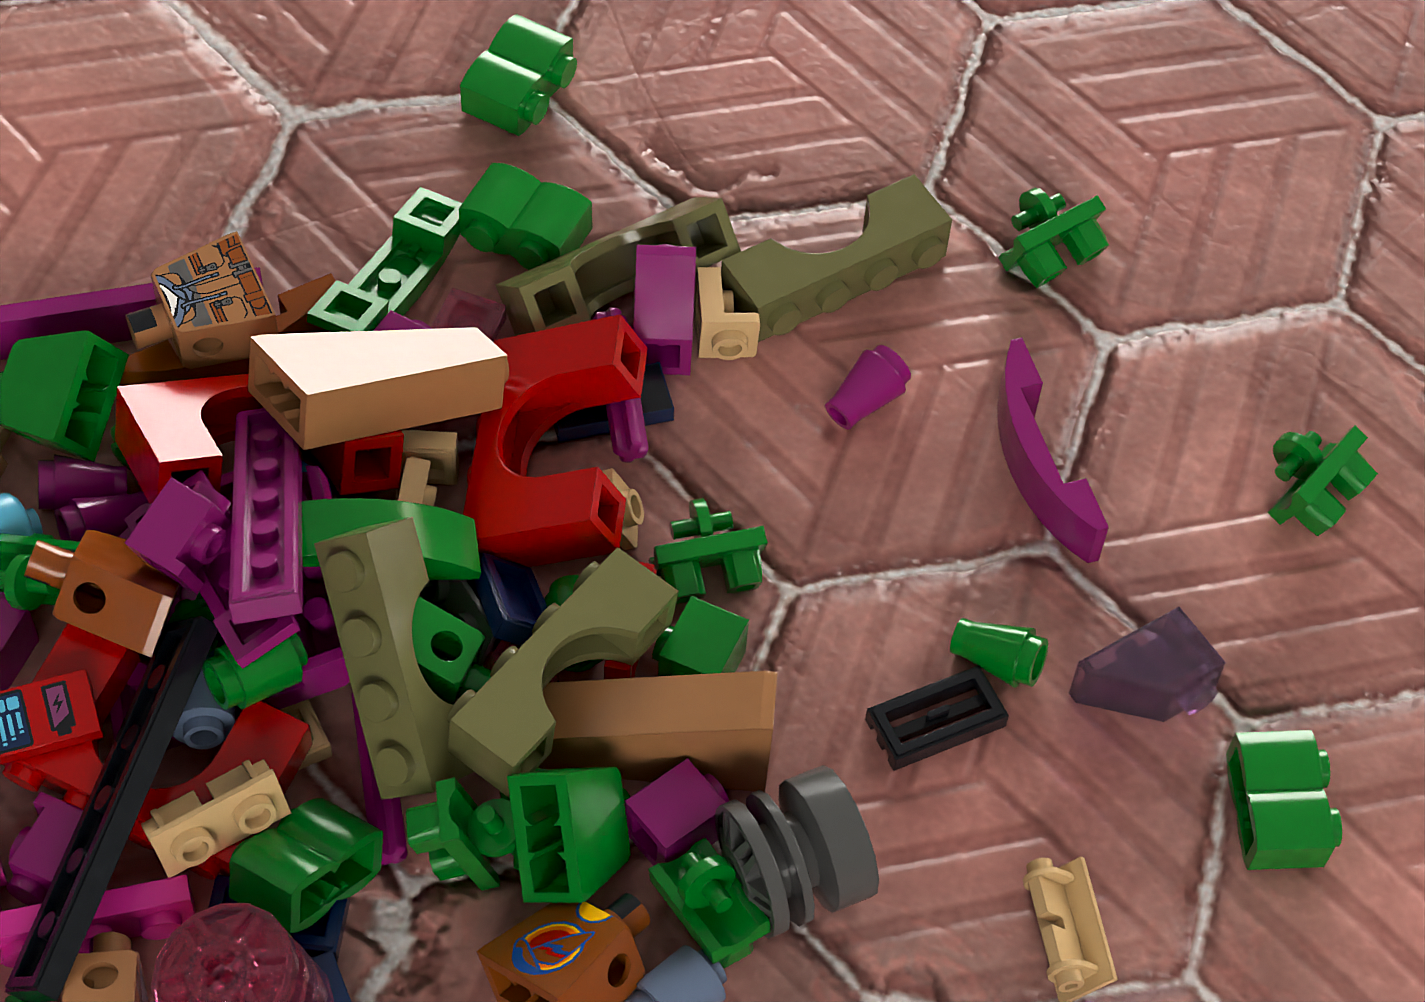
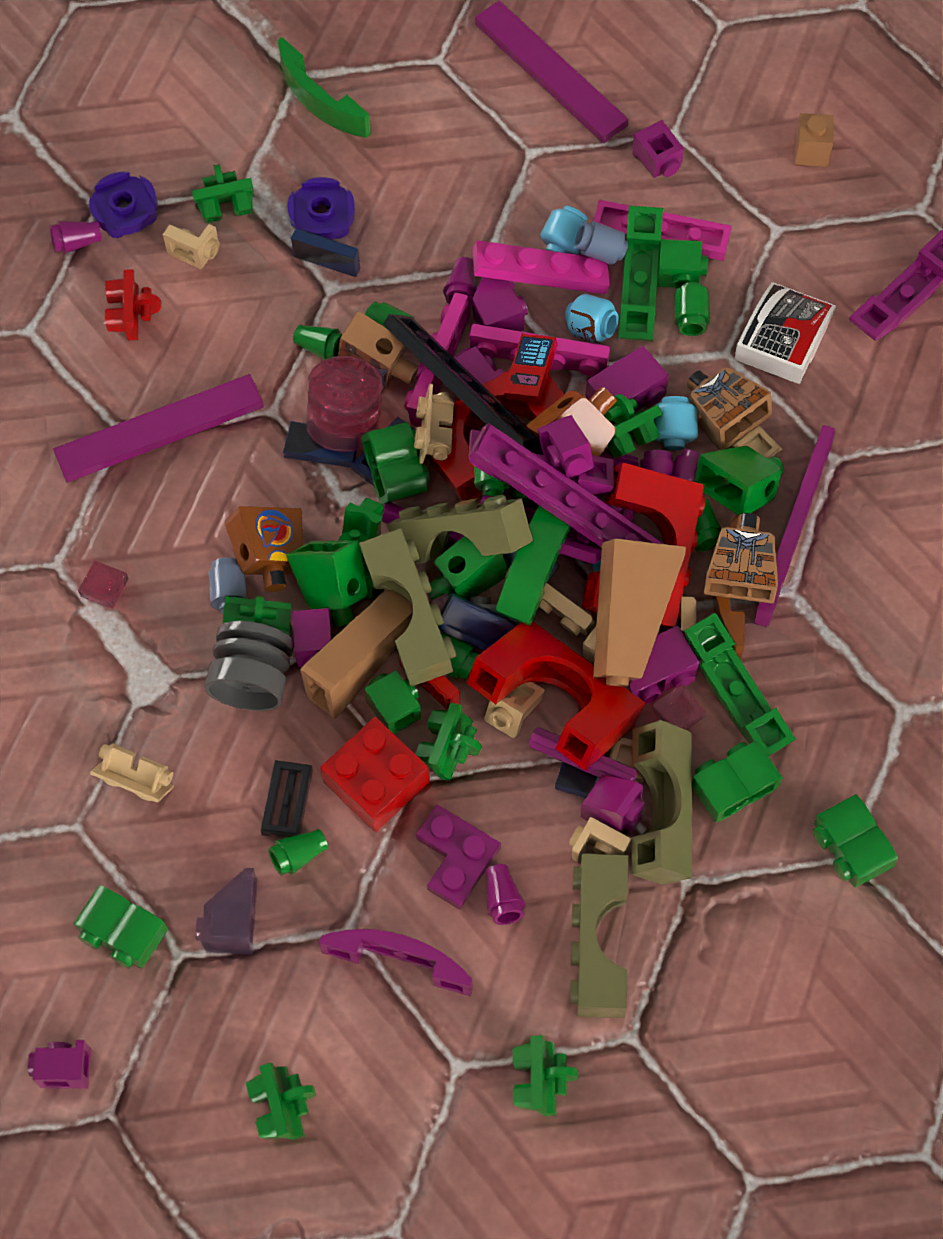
camera: 130 degrees right, 10 degrees up
none -> red brick [320,717,430,833]
none -> magenta plate [416,804,501,910]

